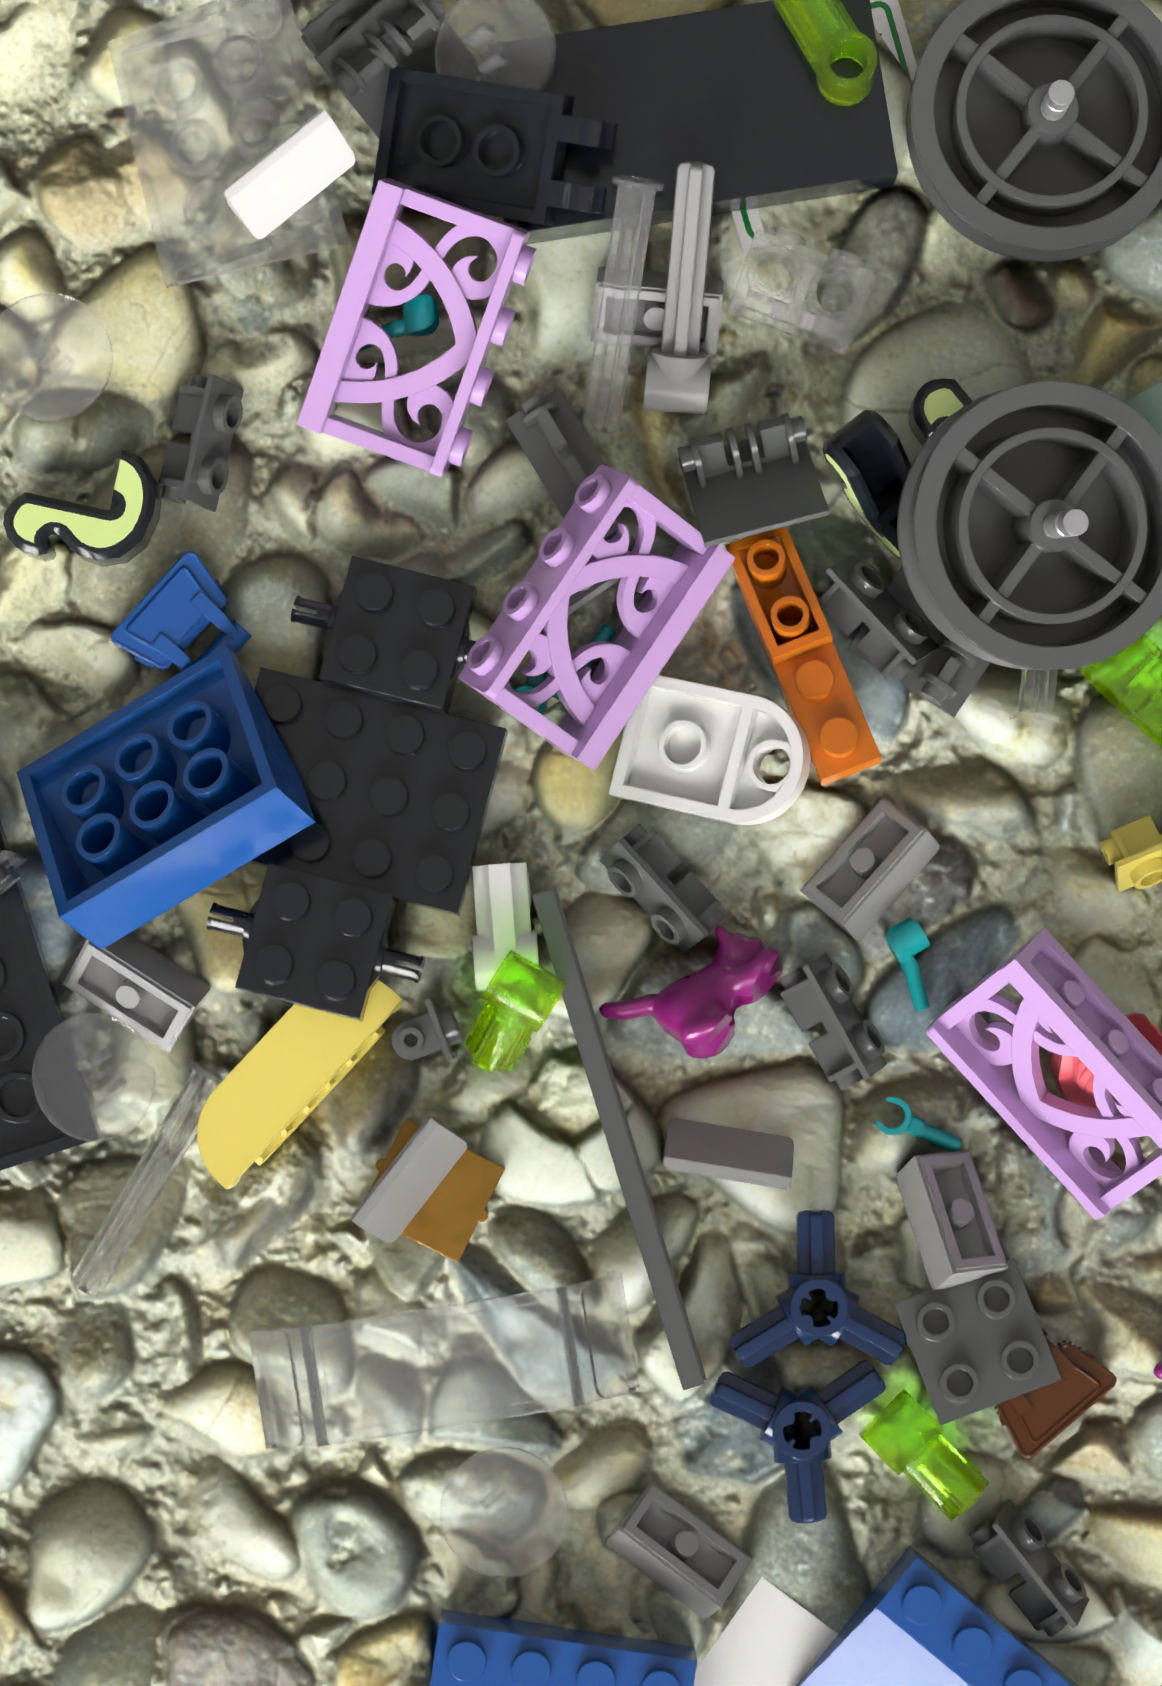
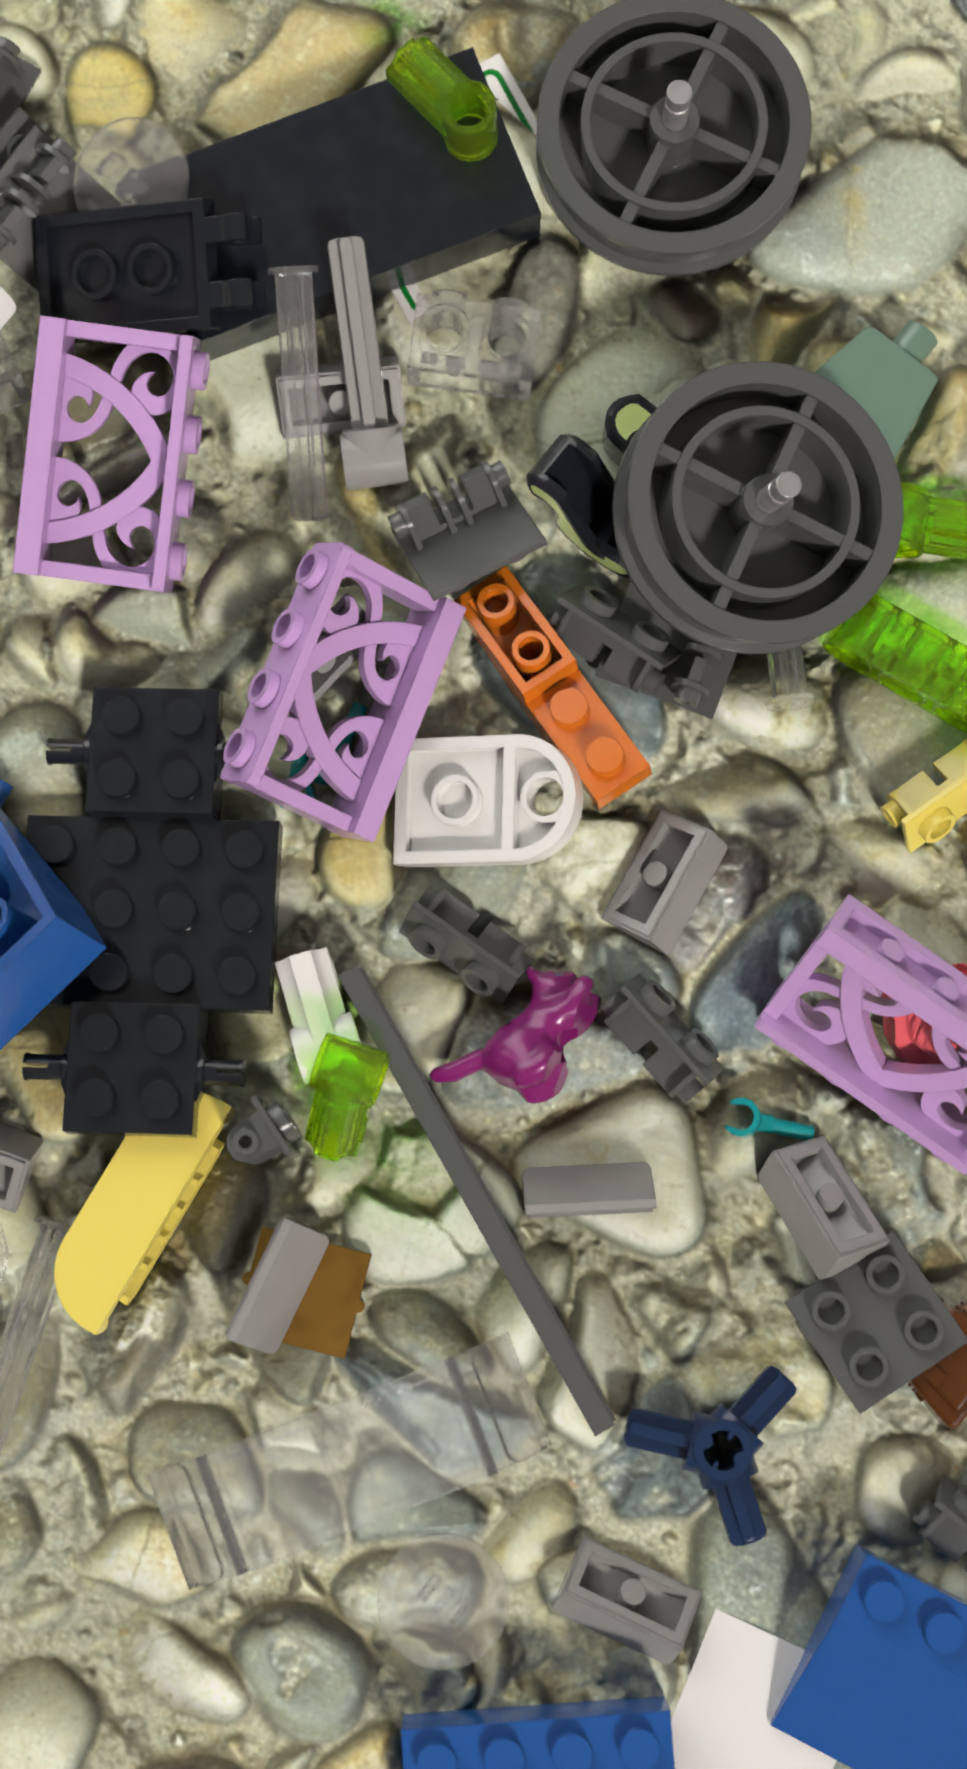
camera: 10 degrees left, 5 degrees down
teal hand [359,294,439,351] -> none
dark grey hinge [506,388,606,518] -> none
dark blue bush [729,1210,906,1368] -> none
clear neon green piece [859,1389,990,1521] -> none
teal hand [886,917,930,1011] -> none

